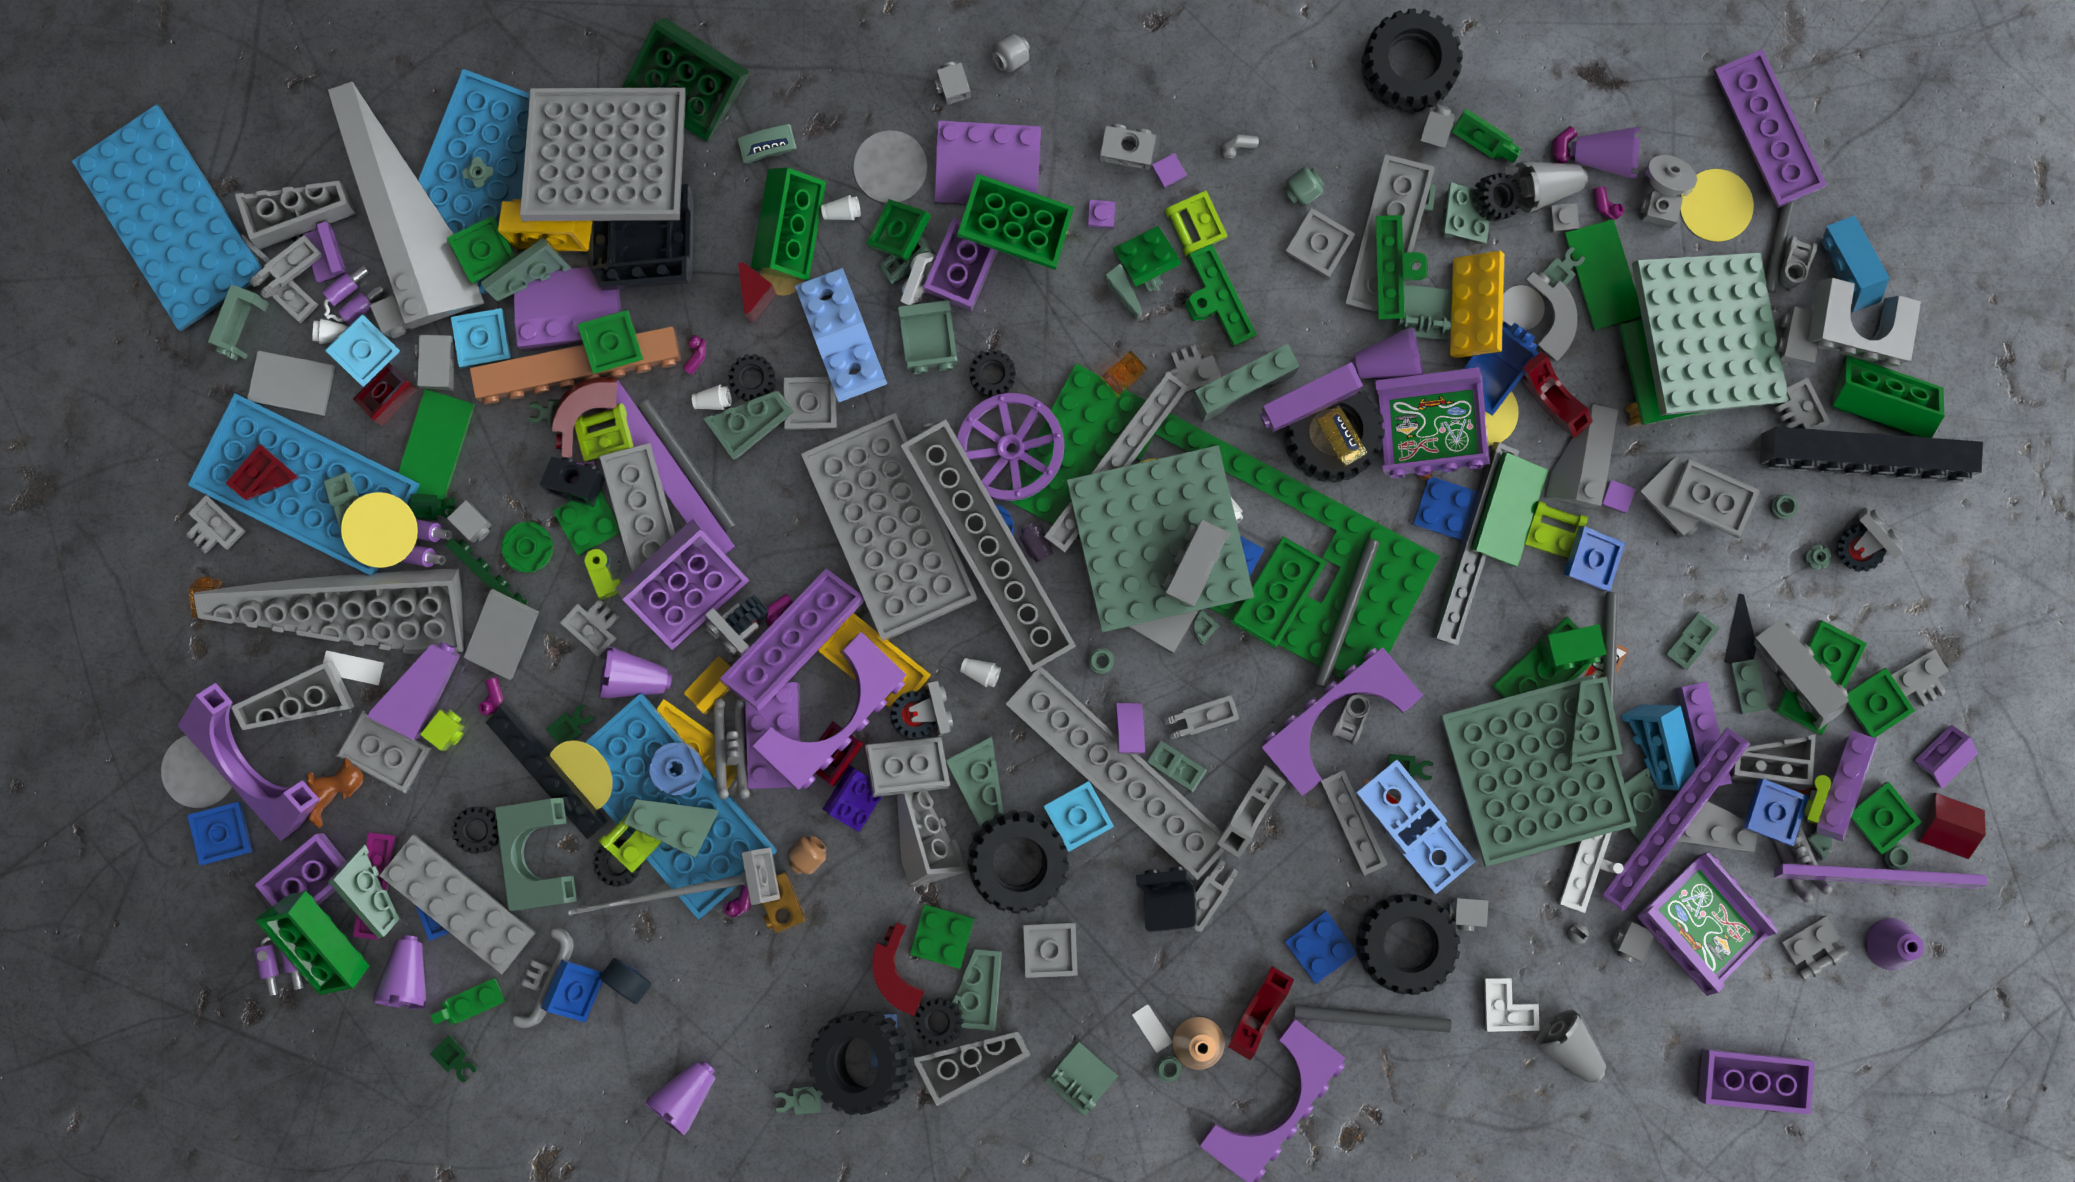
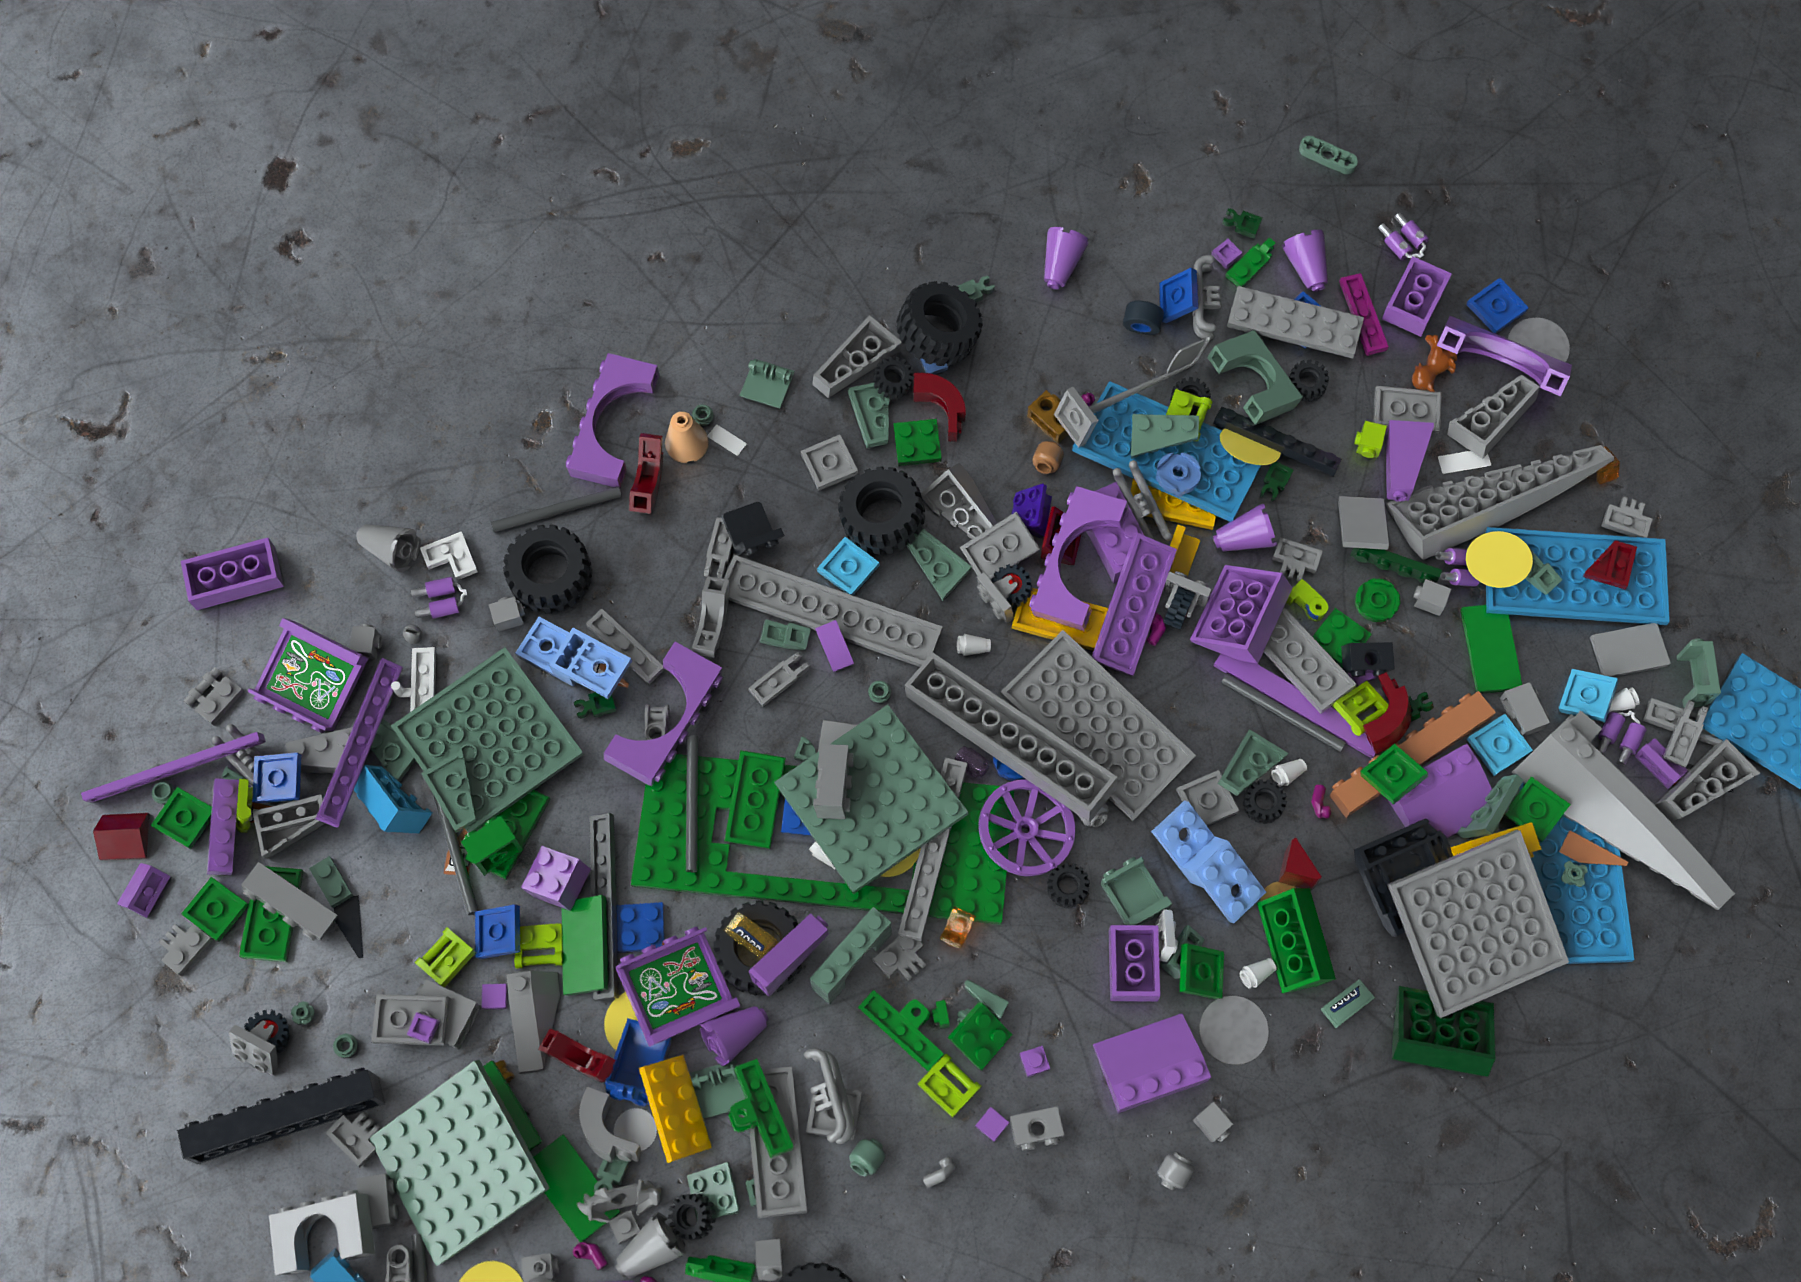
camera: 165 degrees right, 15 degrees down
green slope [255,891,369,995] -> none
sand green wing [328,844,399,939] -> none
dark red slope [353,362,417,426] -> none
dark green plate [410,494,456,520] -> none
magenta arm [478,677,503,716] -> none
green slope [957,174,1074,270] -> none
blue plate [1284,911,1357,984] -> none
sand green slope [1666,611,1720,670] -> none
medium lavender brick [1675,681,1732,786] -> none
green slope [1833,355,1945,438] -> none
medium lavender cone [1866,918,1924,970] -> none
none -> medium lavender tile [407,1012,440,1044]
none -> medium lavender piece [411,576,467,619]
none -> lime plate [414,927,476,988]
none -> medium lavender brick [521,846,591,911]
none -> light grey piece [577,1179,662,1223]
none -> light grey piece [804,1048,855,1144]
none -> green plate [932,1000,950,1029]
none -> medium lavender plate [1212,239,1242,269]
none -> sand green beam [1299,136,1358,174]
none -> nougat sticker [1559,831,1628,866]

